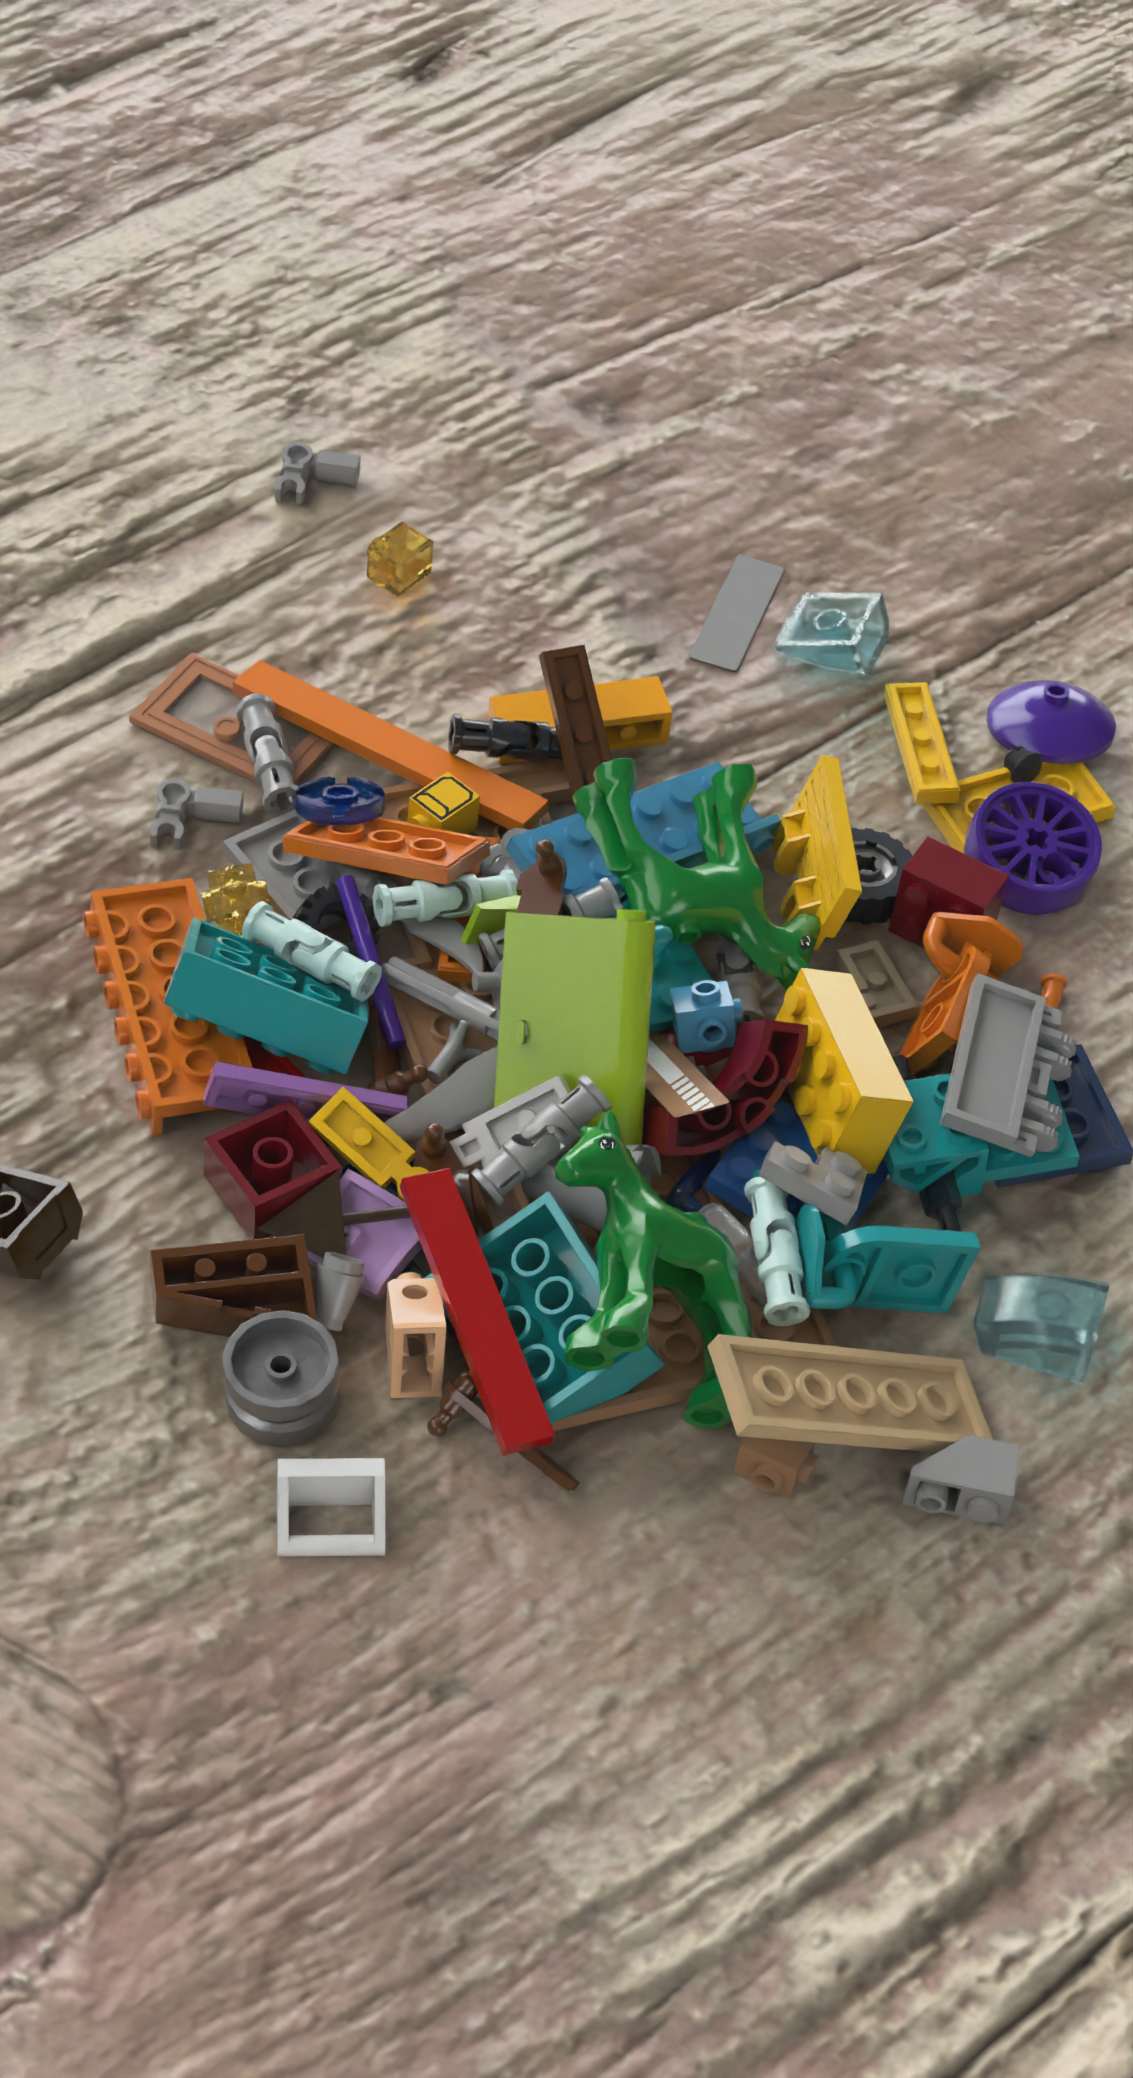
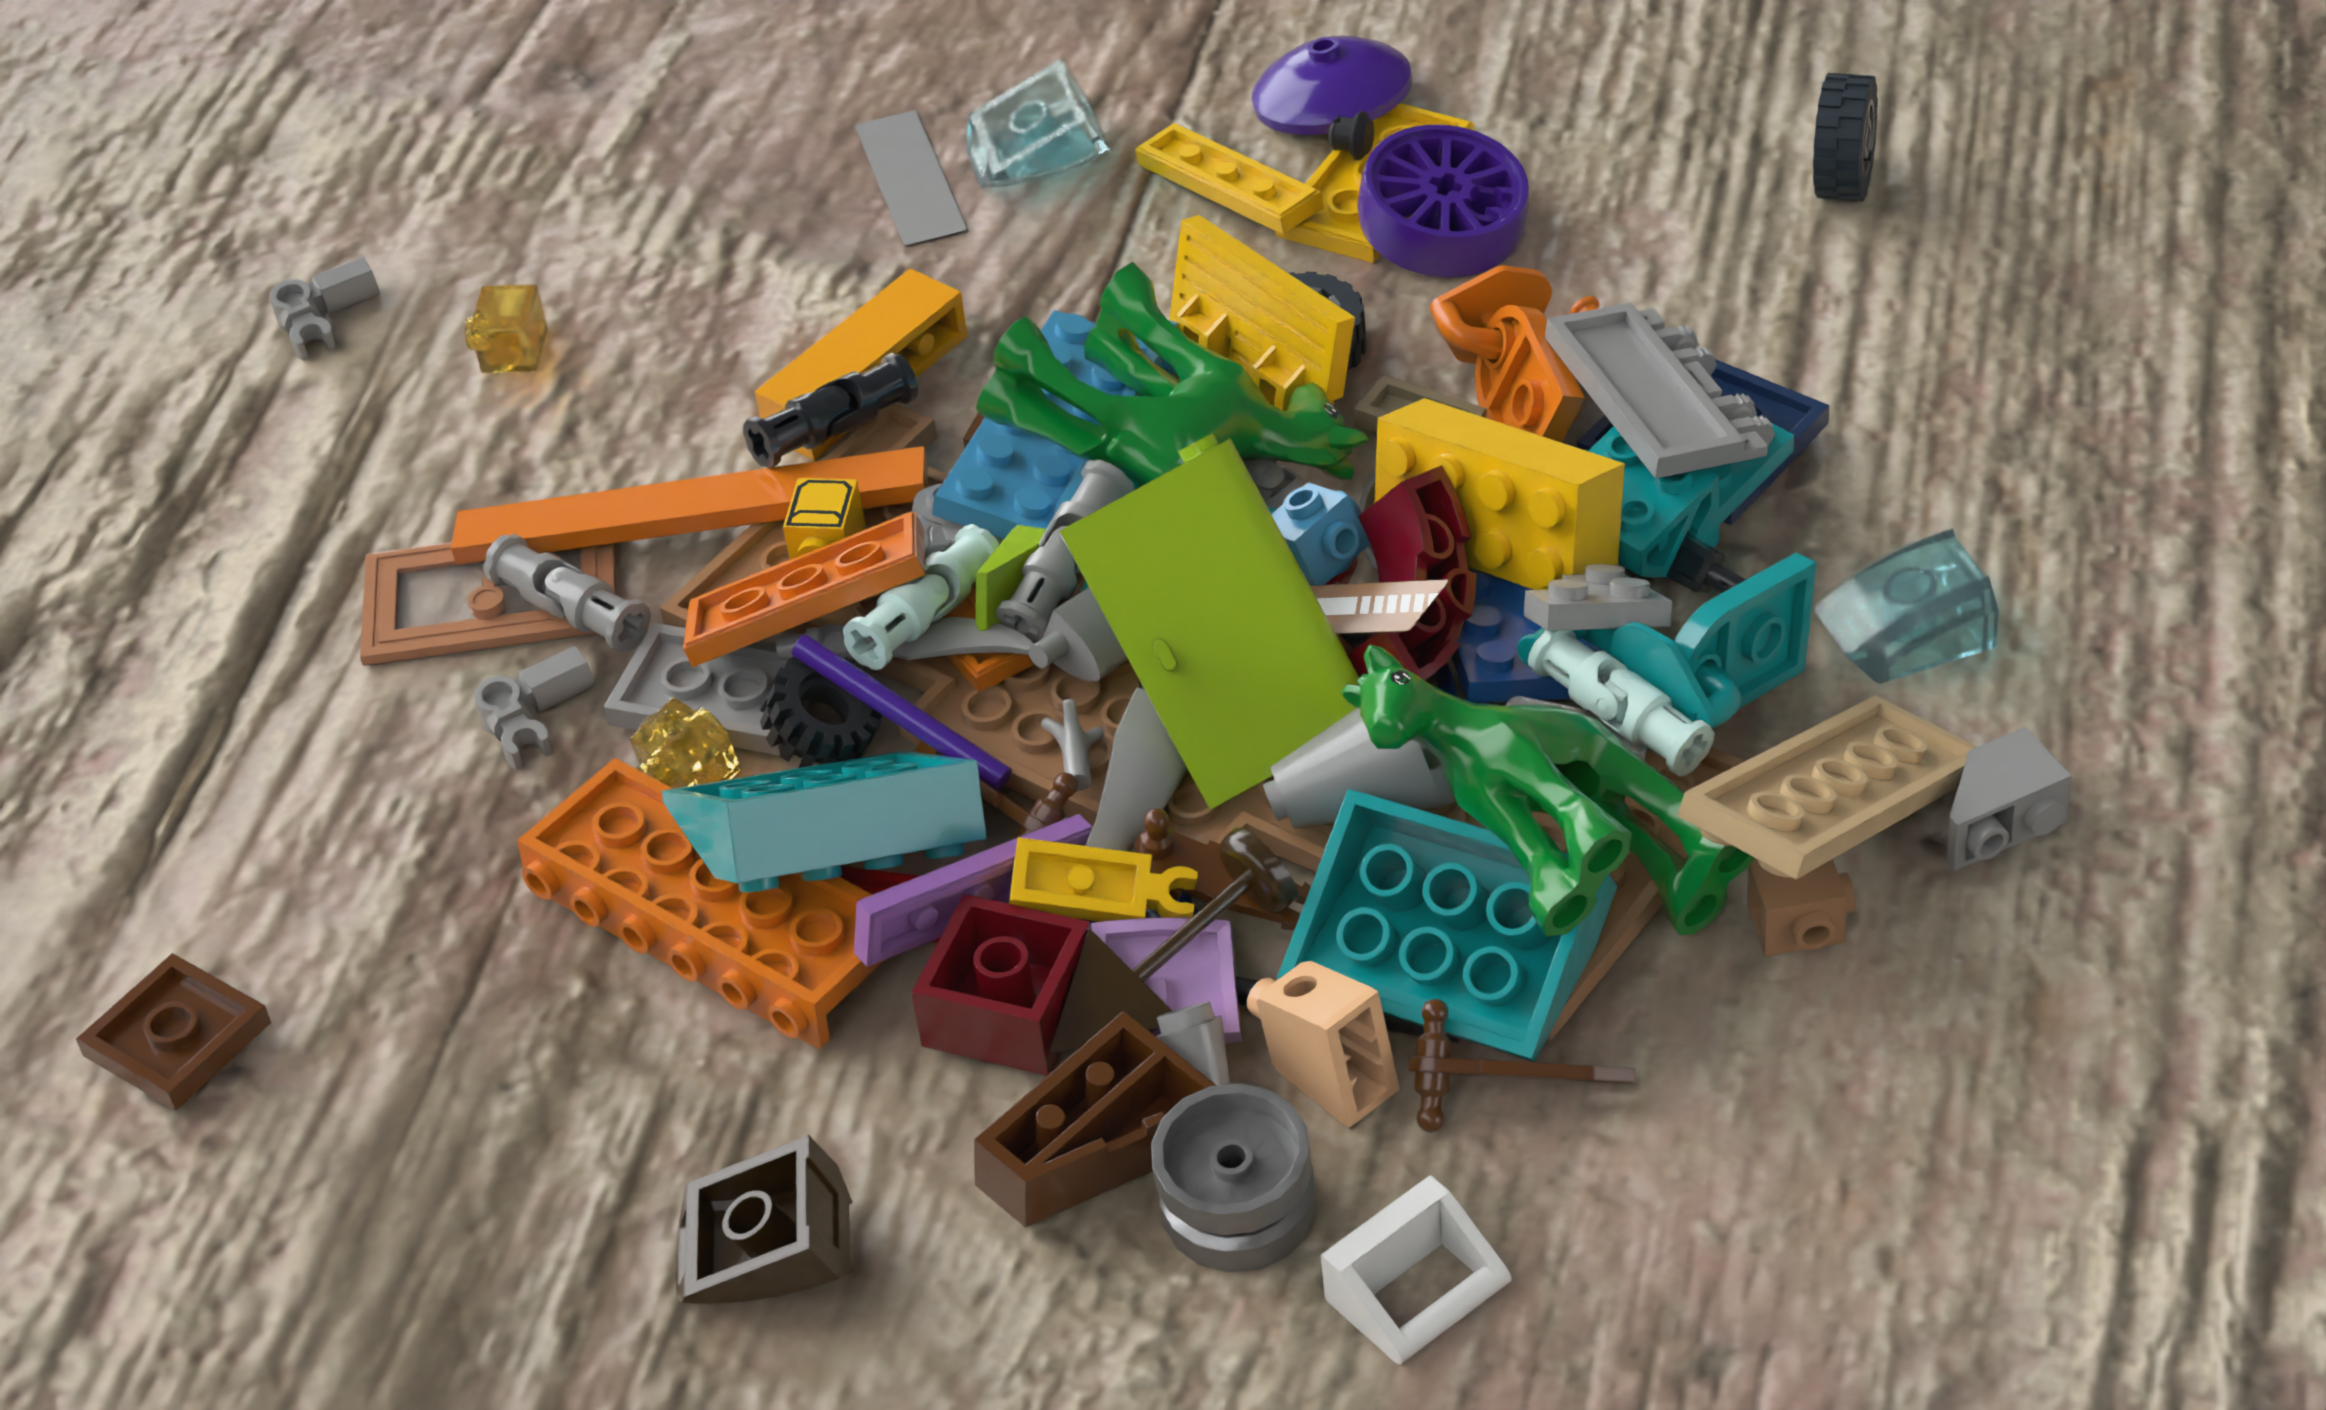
camera: 25 degrees left, 5 degrees down
light aqua piece [242,901,382,1002] -> none
clear blue tile [294,776,386,826] -> none
light grey axle [382,957,528,1043] -> none
red tile [399,1168,555,1456] -> none
white hinge [449,1074,571,1168] -> none
light grey piece [470,1074,613,1206] -> none
reddish brown piece [516,839,568,916] -> none
reddish brown tile [539,644,612,813] -> none
dark red brick [888,836,1009,948] -> none

